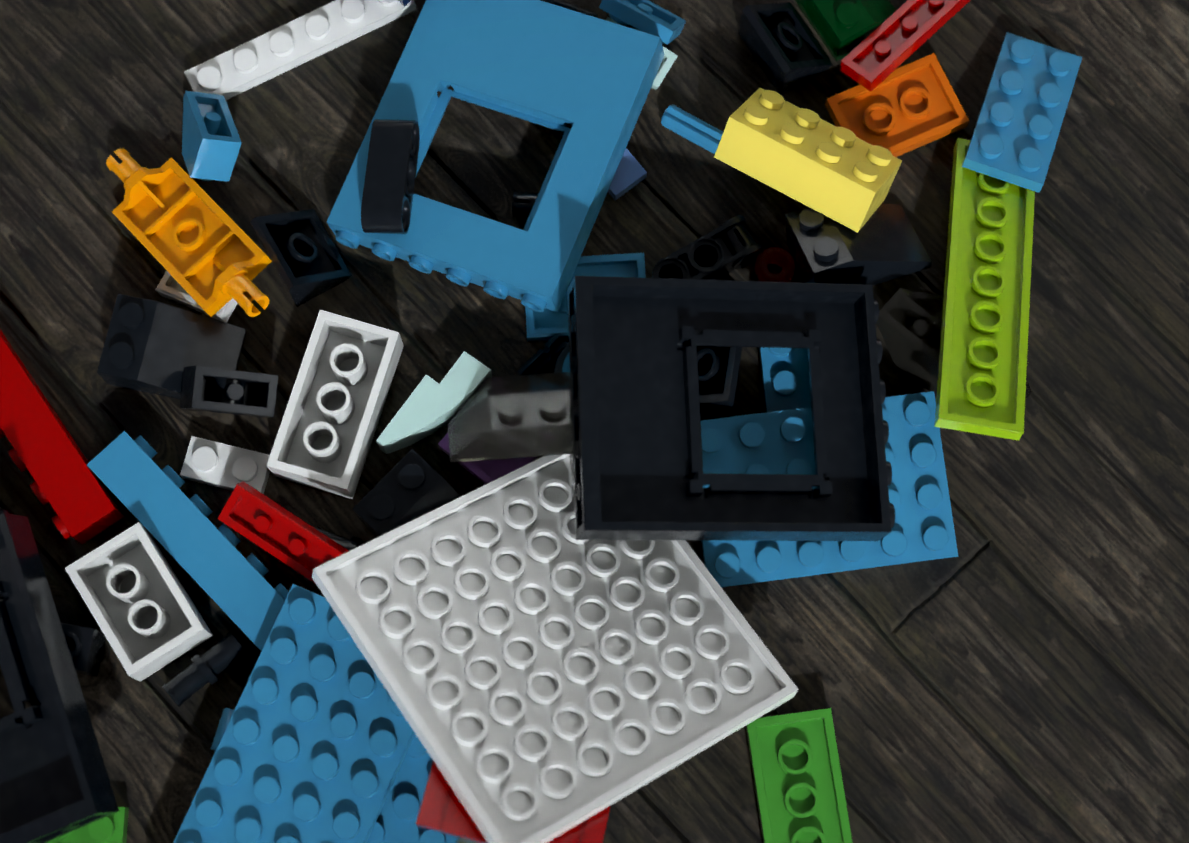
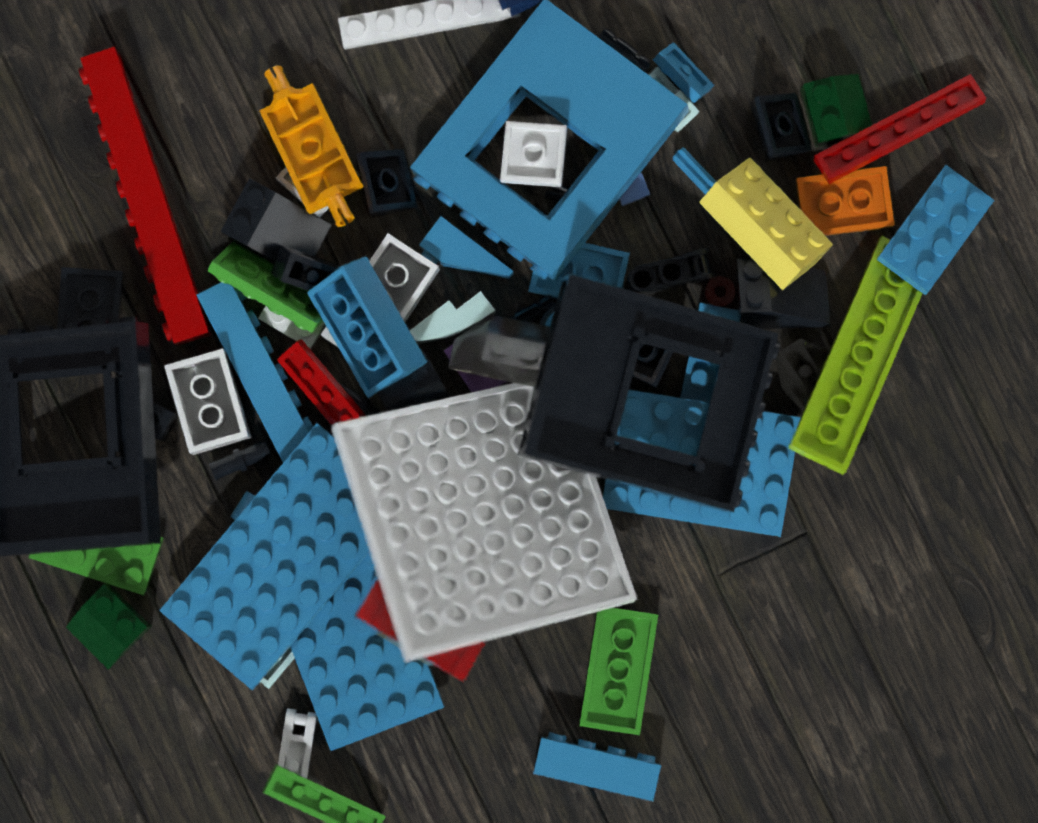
camera: 20 degrees right, 10 degrees up
dark azure slope [182,91,242,182] -> none
black beam [361,119,420,234] -> none
none -> bright green plate [208,241,323,333]
none -> dark azure slope [307,256,427,398]
none -> dark azure slope [419,216,513,279]
none -> white plate [500,121,567,187]

